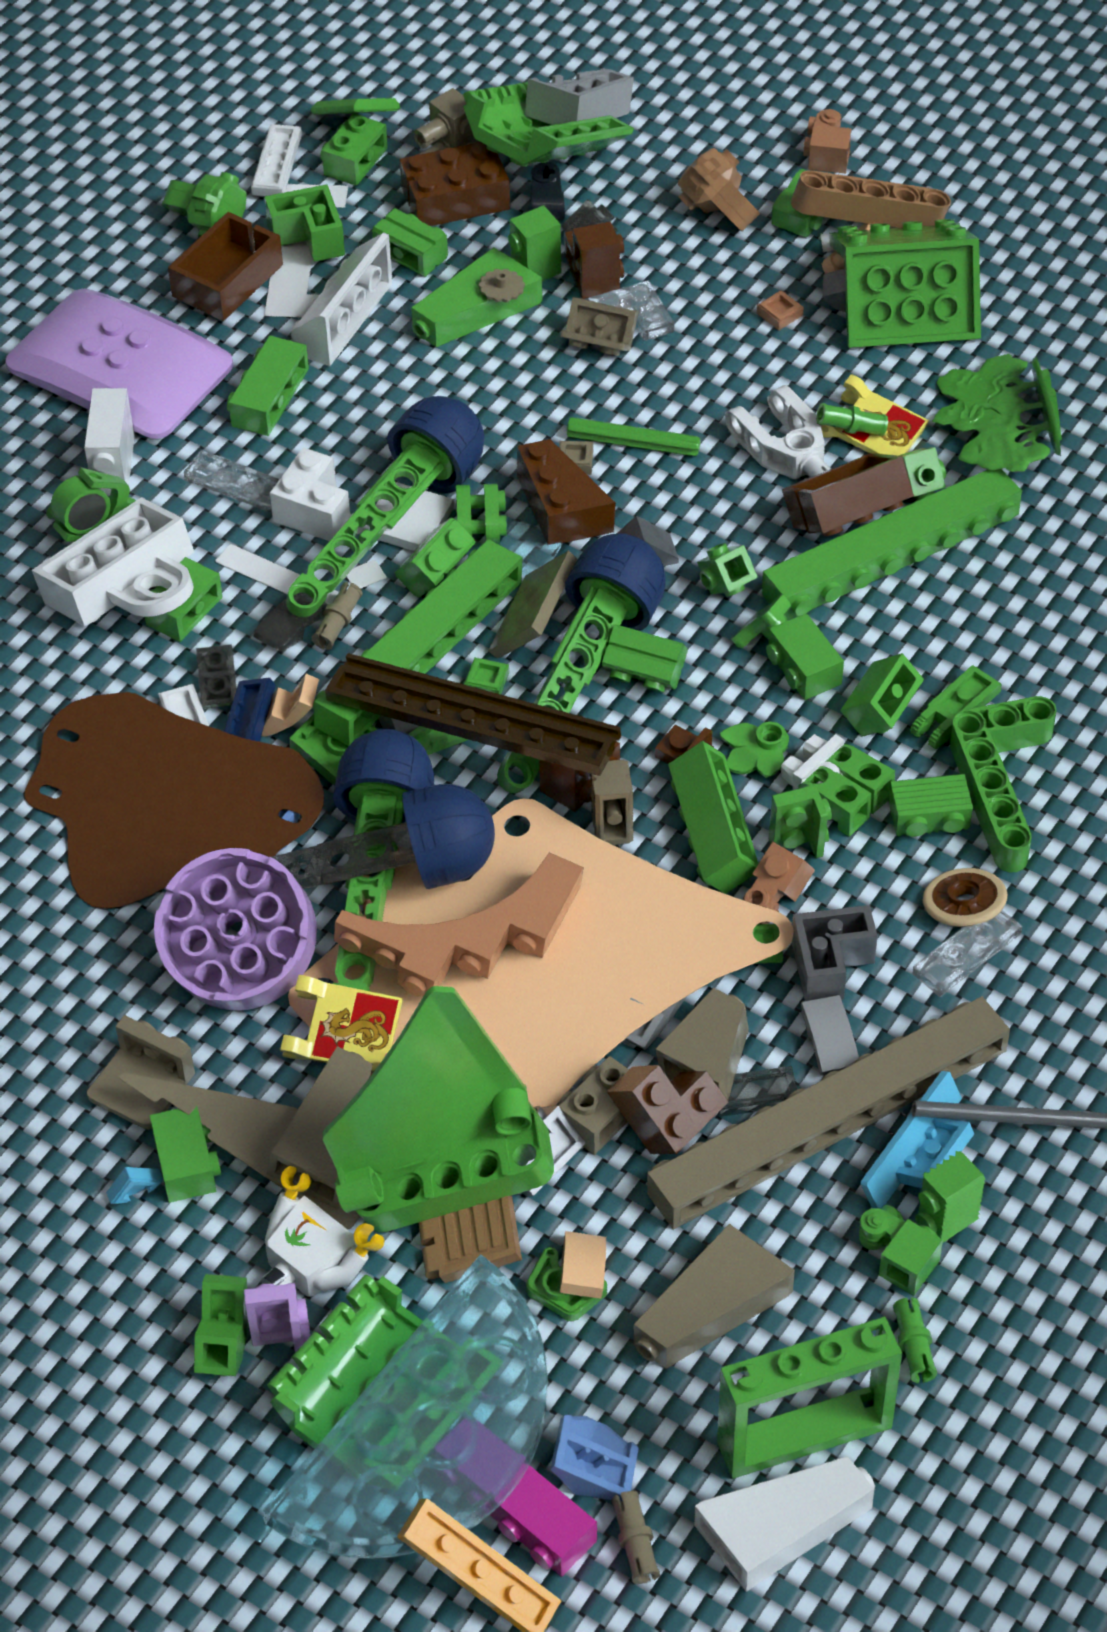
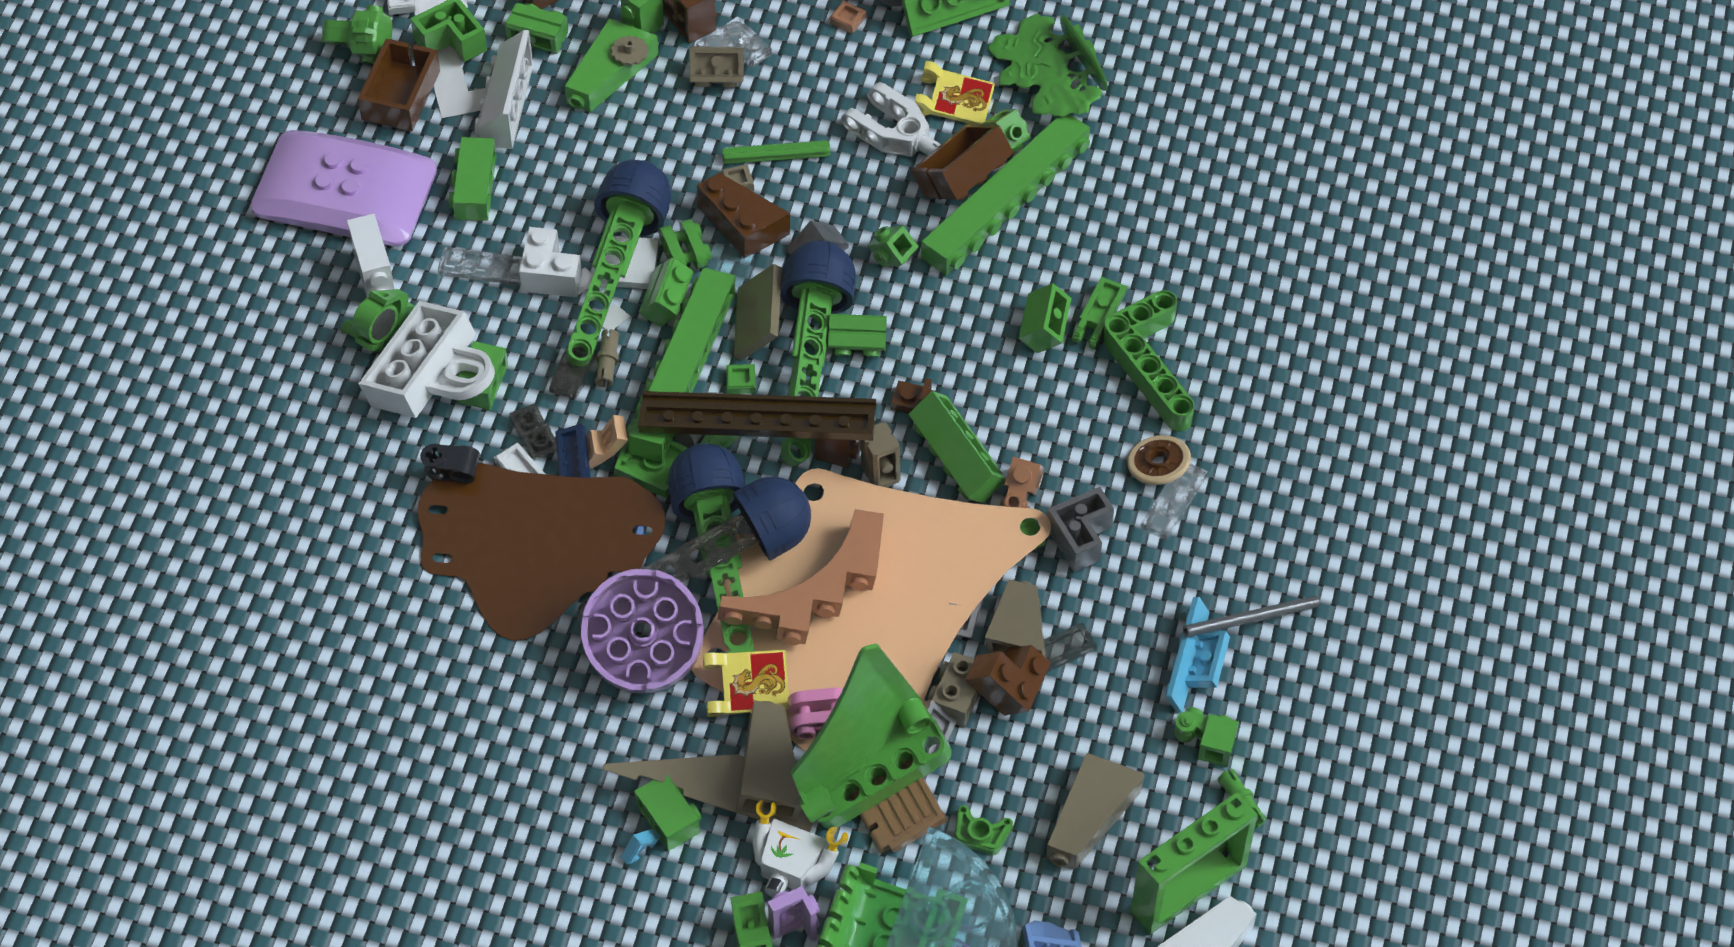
camera: 20 degrees left, 5 degrees up
dark tan bracket [87,1015,195,1130] -> none
white sticker [216,544,339,610] -> none
light nougat slope [560,1231,606,1299] -> none
dark tan brick [647,996,1010,1230] -> none
bright green plate [720,722,789,777] -> none
bright green piece [731,594,791,649] -> none
bright green brick [766,613,844,700] -> none
bright green bracket [768,785,832,858] -> none
bright green hips [781,734,895,837] -> none
light grey slope [800,995,859,1076] -> none
bright green pin [816,403,888,436] -> none
bright green brick [888,774,973,837] -> none
bright green brick [915,1151,986,1243] -> none
none -> black piece [420,443,480,484]

